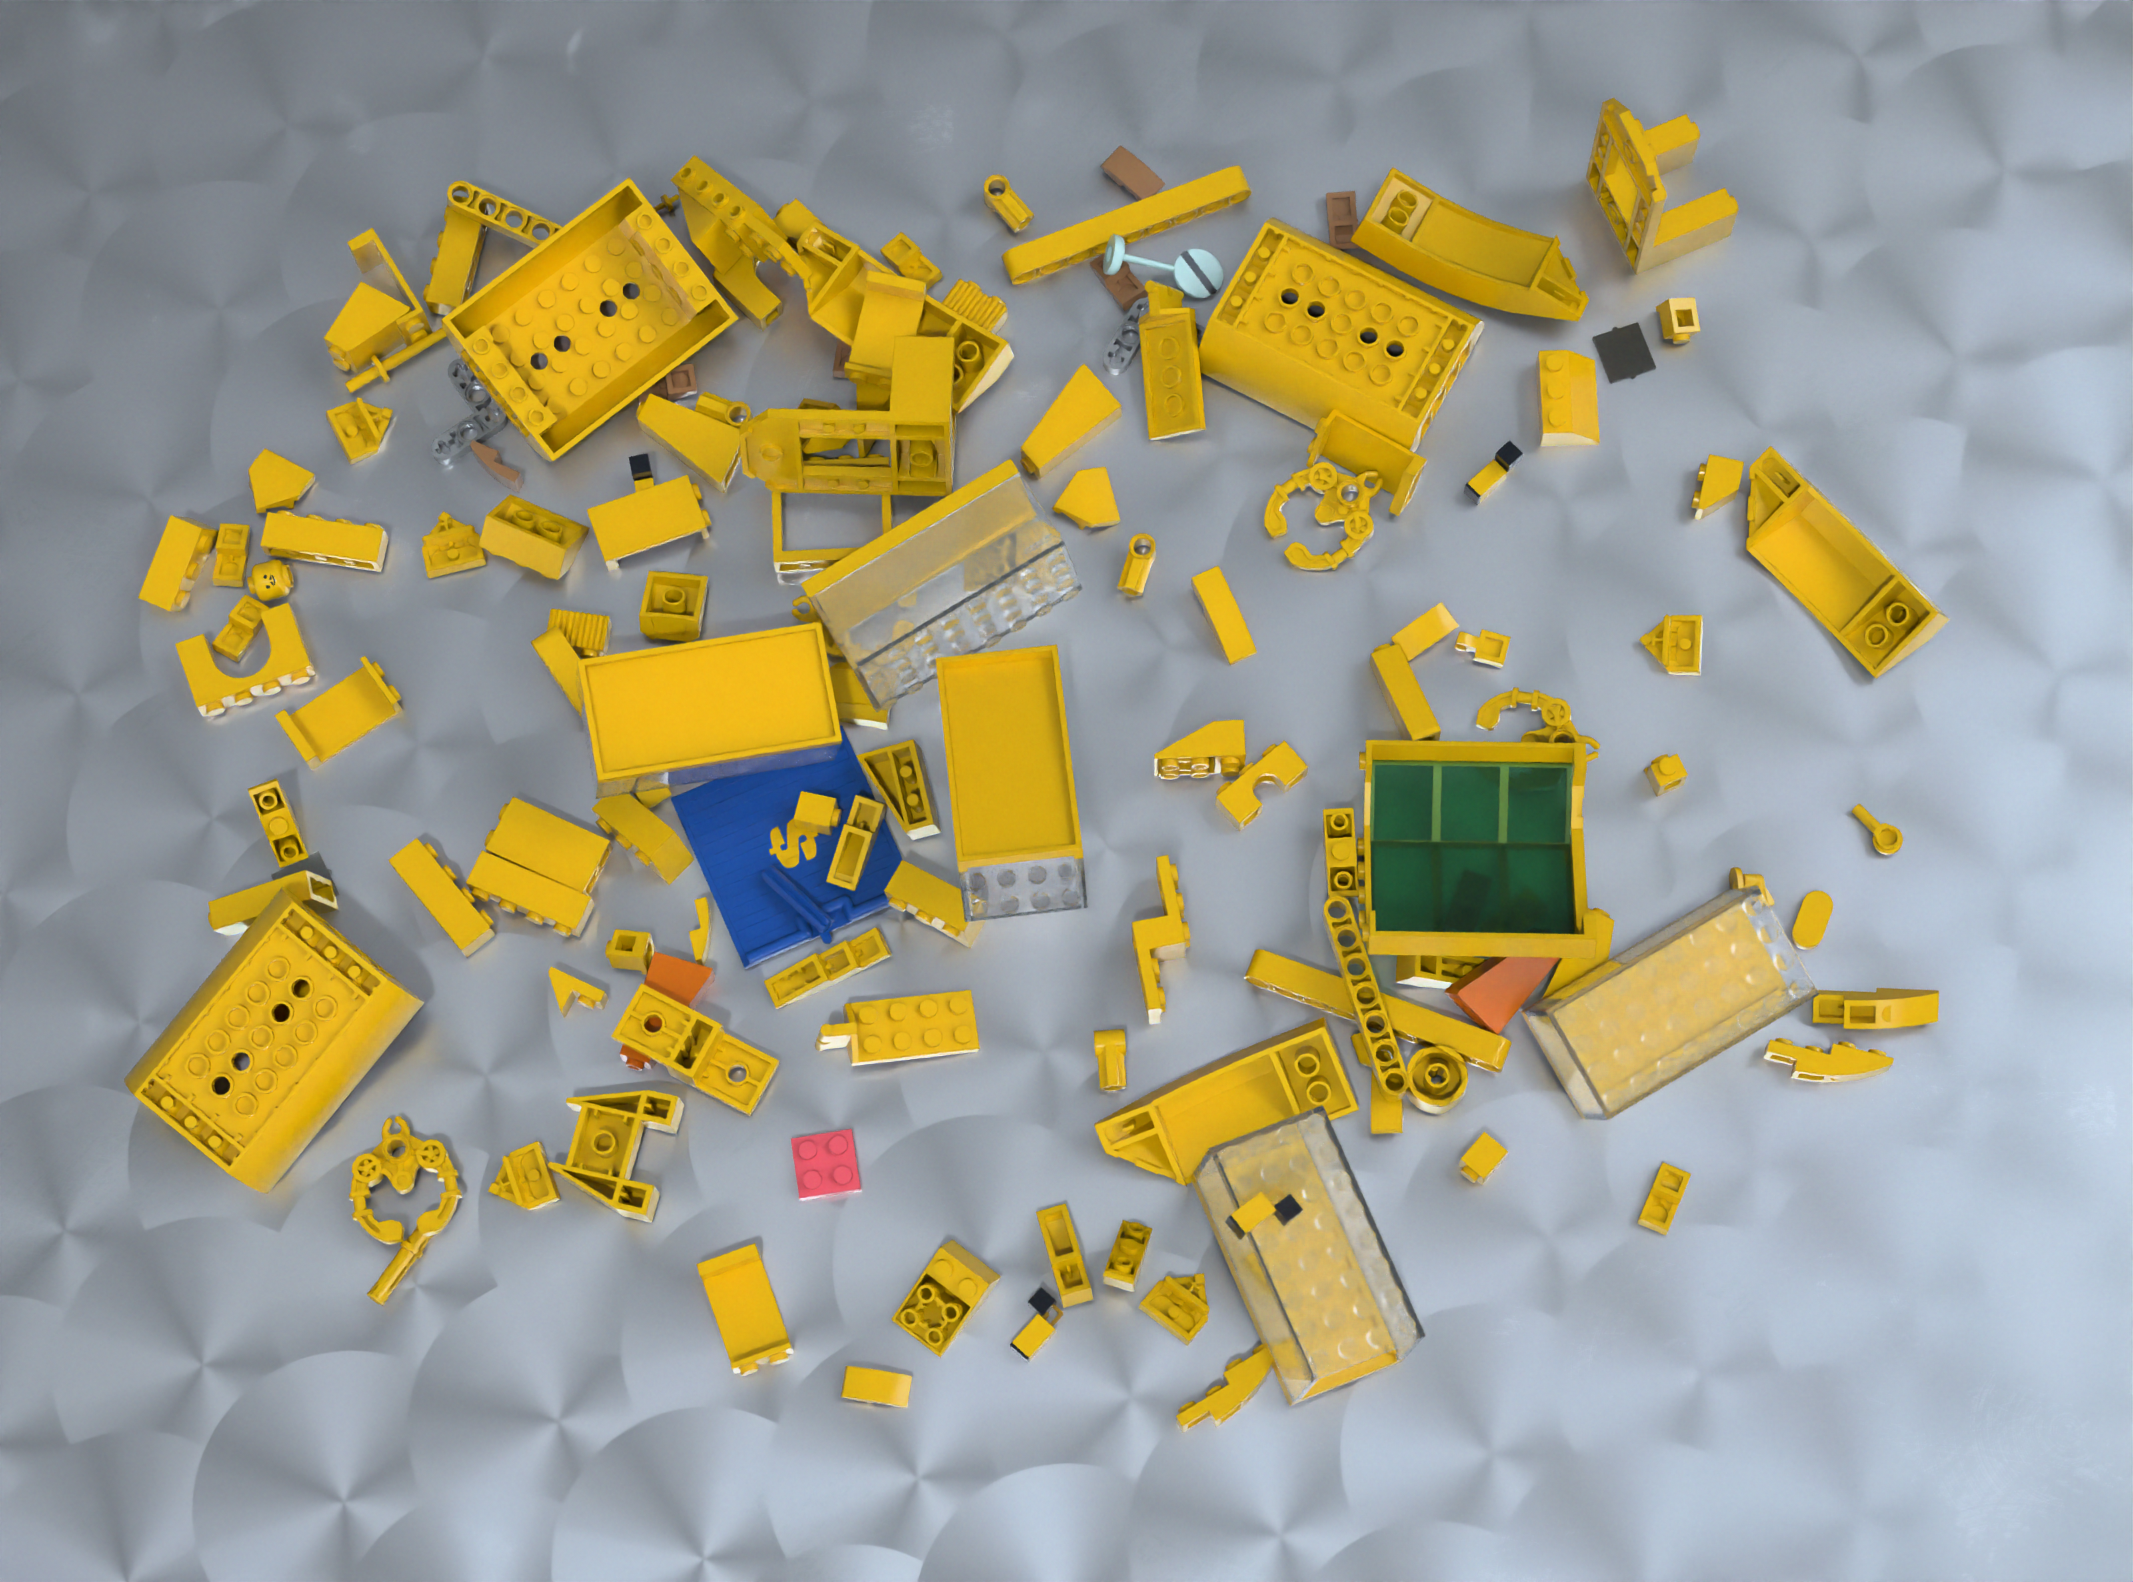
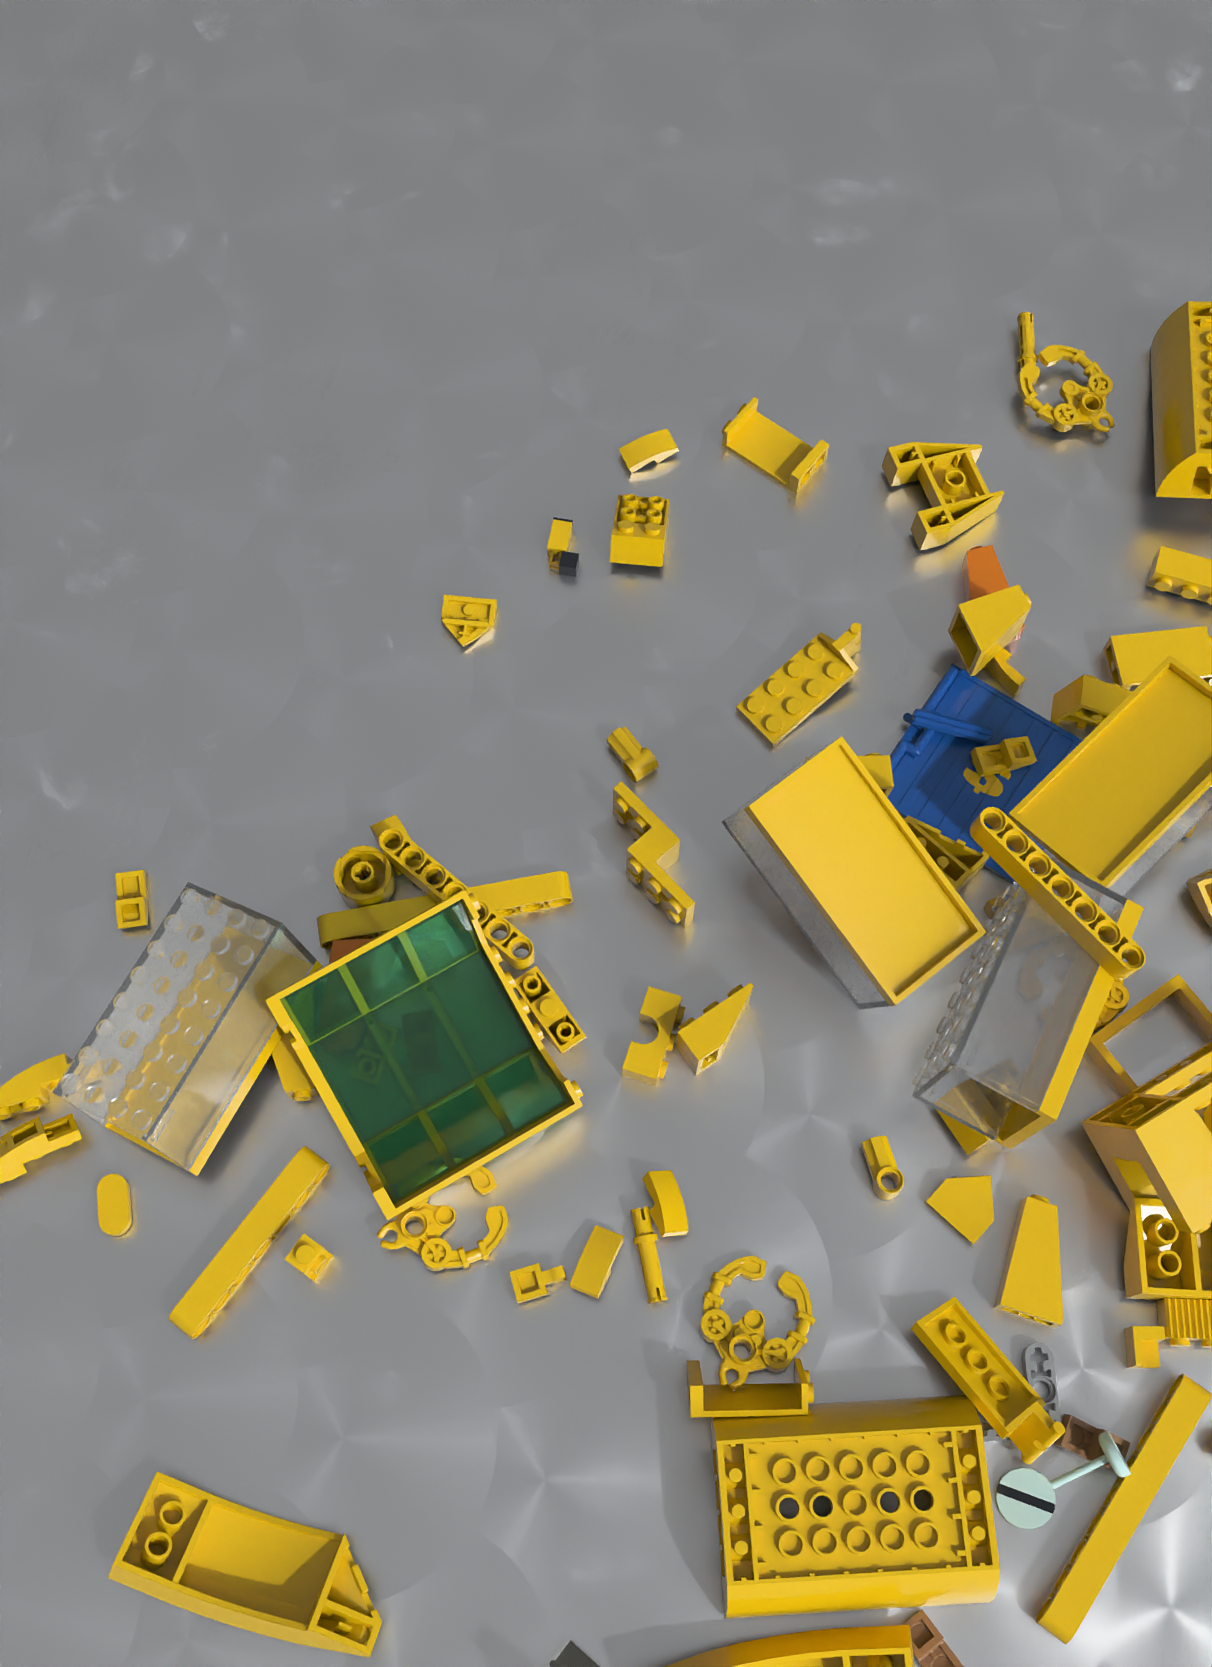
camera: 145 degrees right, 5 degrees down
yellow brick [466,850,595,937] -> none
yellow slope [488,1141,561,1210] -> none
yellow slope [548,967,609,1018] -> none
yellow brick [605,929,656,975] -> none
yellow bracket [611,983,780,1117] -> none
yellow slope [764,927,892,1009] -> none
coral plate [791,1129,861,1201] -> none
yellow brick [794,791,842,836] -> none
yellow slope [826,795,888,891] -> none
yellow slope [1036,1203,1093,1308] -> none
yellow slope [1094,1017,1359,1186] -> none
medium nougat slope [1100,145,1165,201] -> none
yellow slope [1103,1220,1153,1292] -> none
yellow slope [1176,1343,1278,1433] -> none
clear piece [1190,1105,1426,1406] -> none
yellow slope [1191,566,1257,665] -> none
piece [1225,1187,1303,1240] -> none
yellow slope [1369,643,1441,741] -> none
yellow brick [1459,1132,1508,1185] -> none
piece [1464,440,1523,505] -> none
yellow slope [1536,350,1600,446] -> none
yellow slope [1639,614,1703,676] -> none
yellow slope [1691,454,1744,520] -> none
yellow piece [1729,867,1775,907] -> none
yellow plate [1851,804,1903,855] -> none
none -> yellow beam [168,1146,330,1340]
none -> yellow pin [630,1206,668,1304]
none -> yellow slope [642,1170,688,1237]
none -> yellow slope [948,584,1031,677]
none -> yellow slope [970,736,1037,777]
none -> yellow beam [970,807,1146,980]
none -> yellow panel [1124,1326,1165,1368]

